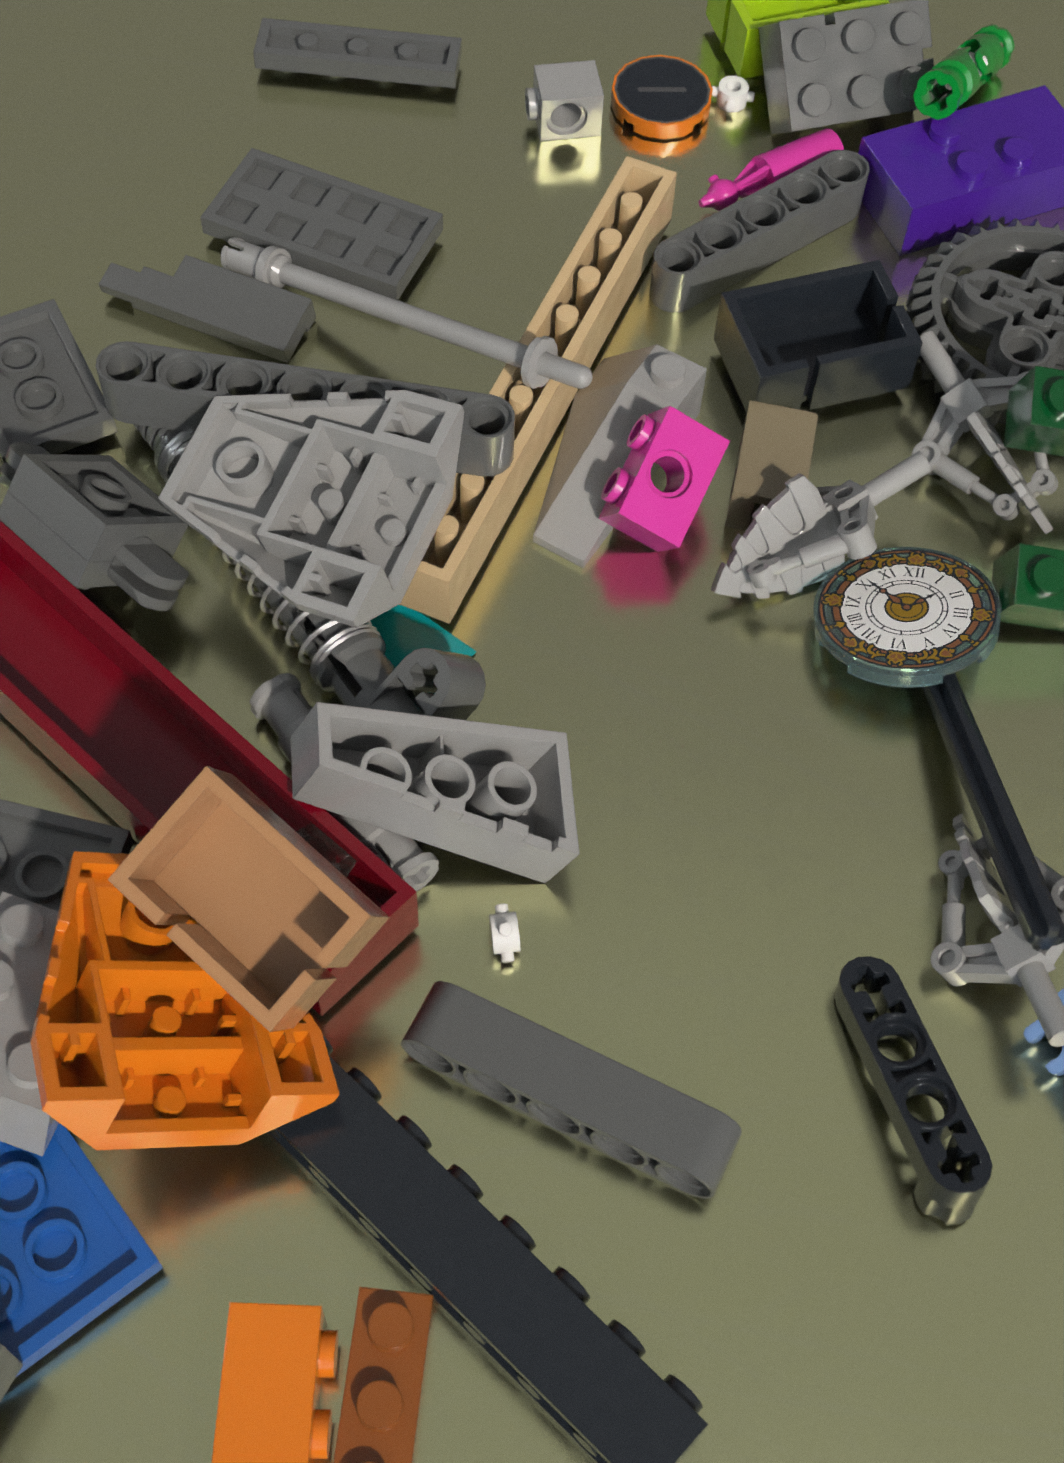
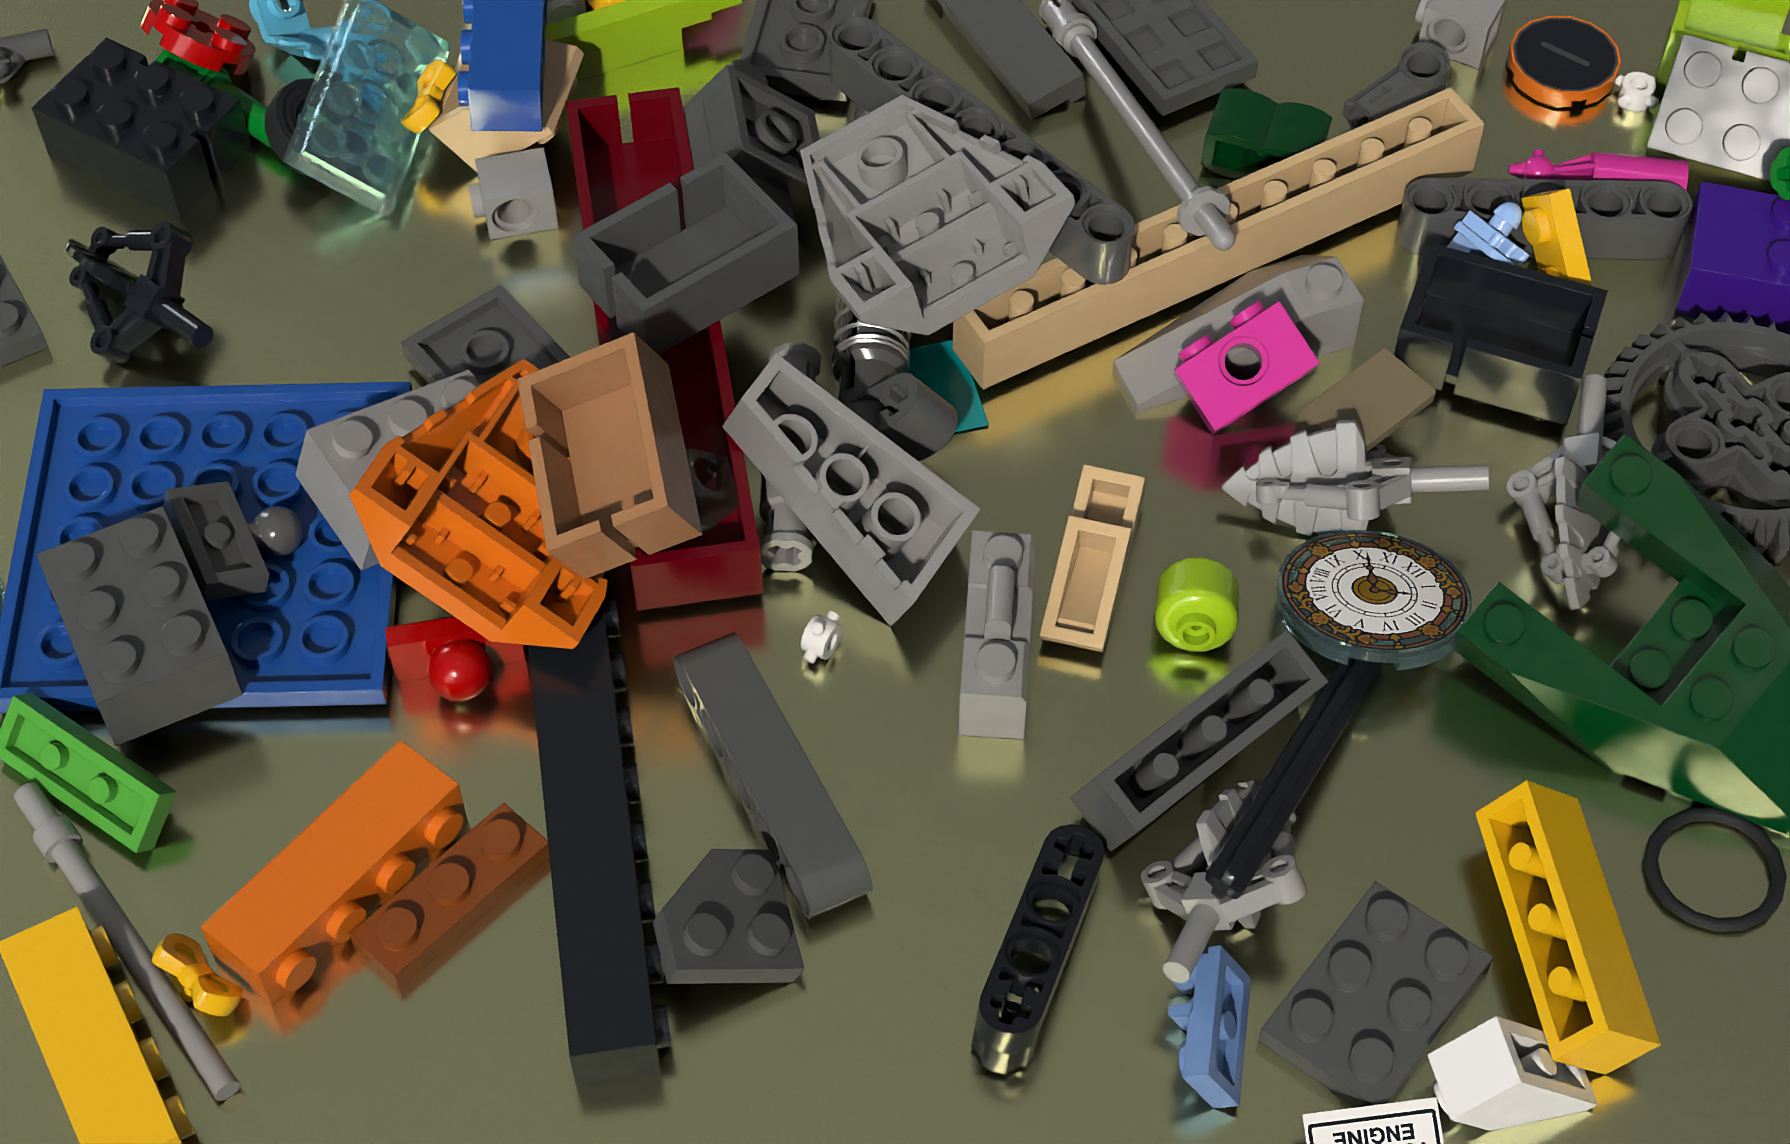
camera: 40 degrees right, 5 degrees down
none -> red tile [385,616,526,702]
none -> dark grey piece [573,153,800,355]
none -> dark grey plate [653,849,805,984]
none -> light grey piece [958,530,1036,740]
none -> tan slope [1040,465,1145,653]
none -> dark grey brick [1069,630,1328,851]
none -> lime head [1155,557,1239,652]
none -> dark green brick [1200,88,1332,179]
none -> dark grey piece [1343,42,1450,130]
none -> light blue piece [1447,202,1530,267]
none -> yellow plate [1521,188,1593,286]

